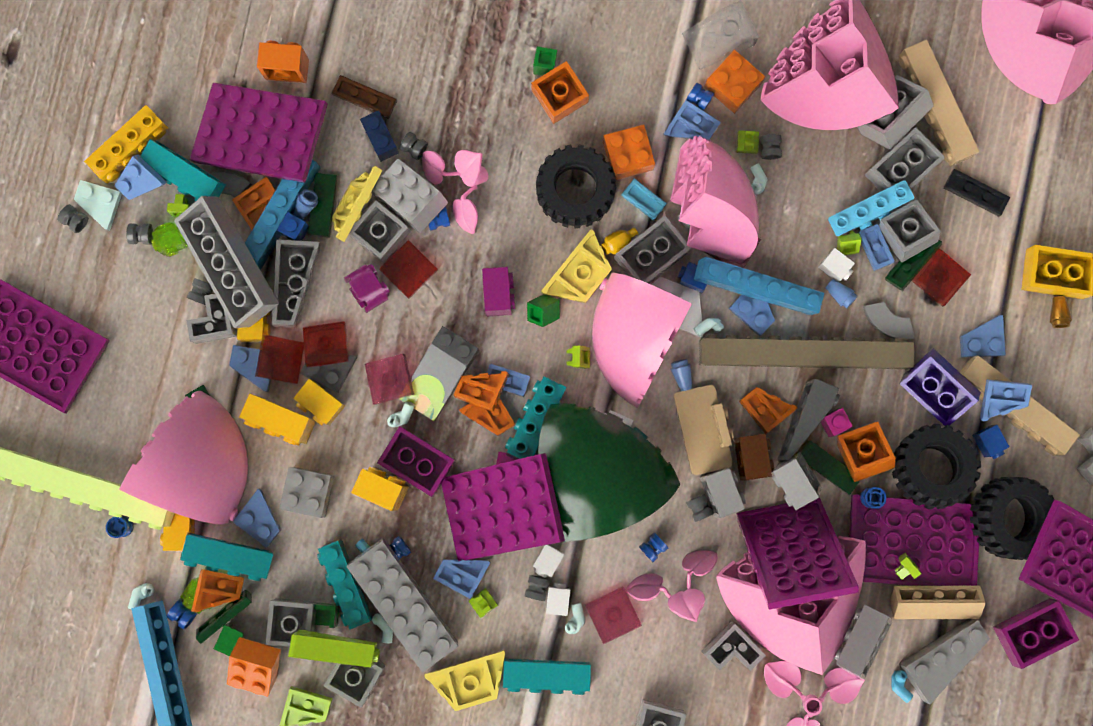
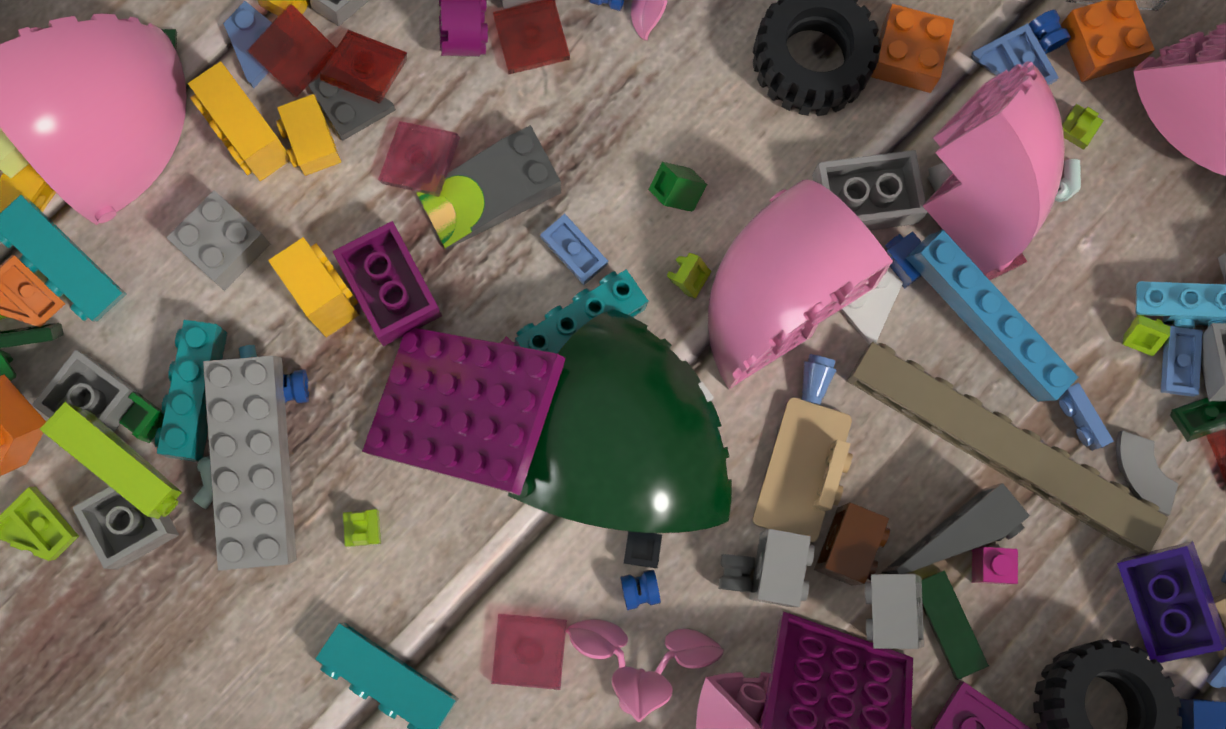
camera: 25 degrees right, 5 degrees down
medium blue wing [233,489,281,548] -> none
light aqua arm [387,401,415,427] -> none
light yellow wing [424,650,505,711] -> none
medium blue wing [433,559,490,599] -> none
orange wing [453,371,509,411] -> none
orange wing [459,398,516,436] -> none
magenta brick [482,267,515,317] -> none
dark grey wheel [525,575,550,601] -> none
white brick [533,545,564,578] -> none
light yellow wing [541,229,612,303] -> none
white brick [546,583,570,616] -> none
light aqua arm [565,603,585,634] -> none
yellow plant [601,227,638,255] -> none
medium azure tile [621,178,667,221] -> none
light aqua arm [693,318,724,337] -> none
medium blue wing [729,295,775,336] -> none
orange wing [739,387,798,434] -> none
dark grey wheel [760,134,782,160] -> none
white brick [818,248,855,282] -> none
medium blue cone [825,279,858,309] -> none
orange brick [837,421,896,482] -> none
blue wheel [860,487,887,509] -> none
none -> black plate [623,531,662,569]
none -> medium blue plate [1059,382,1114,451]

